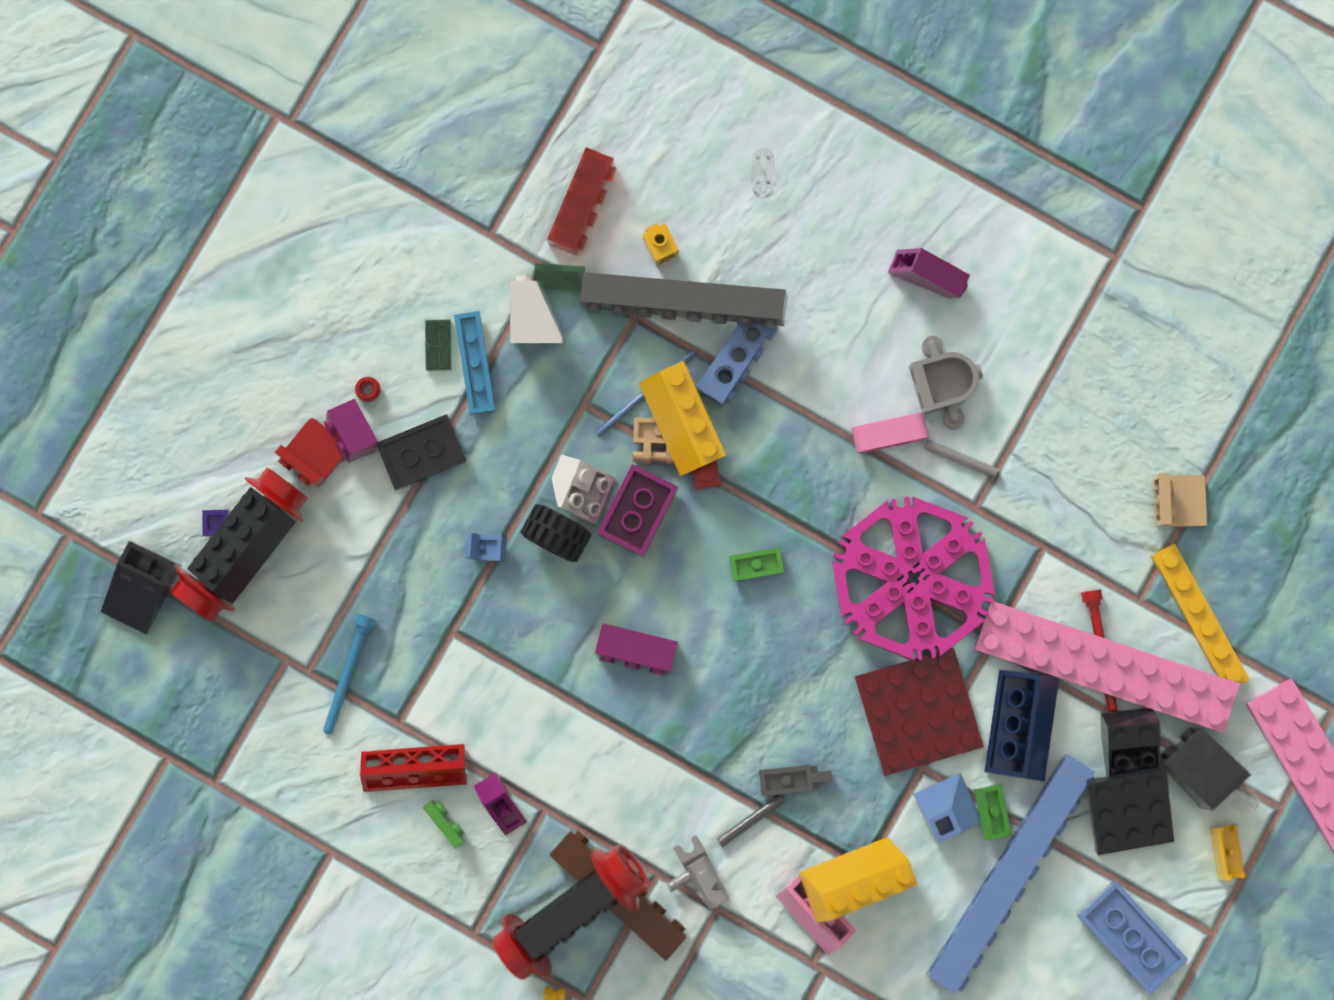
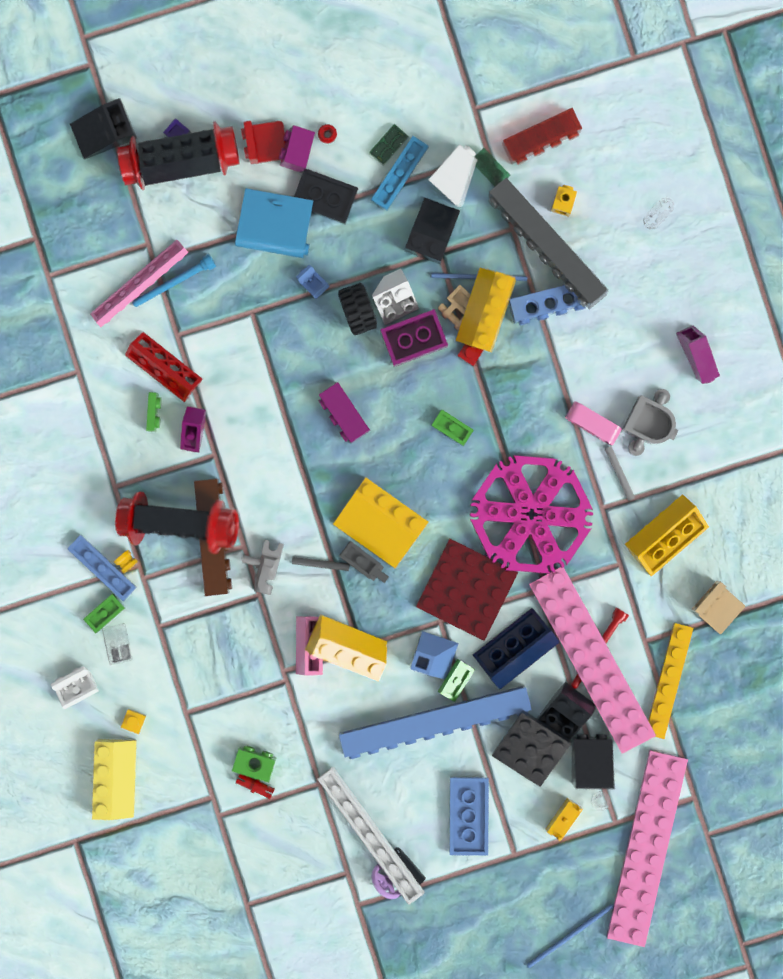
camera: 40 degrees right, 5 degrees up
none -> bright pink plate [90,240,188,327]
none -> dark azure door [235,188,313,258]
none -> yellow slope [333,478,428,568]
none -> black slope [405,198,460,264]
none -> yellow slope [625,494,709,577]

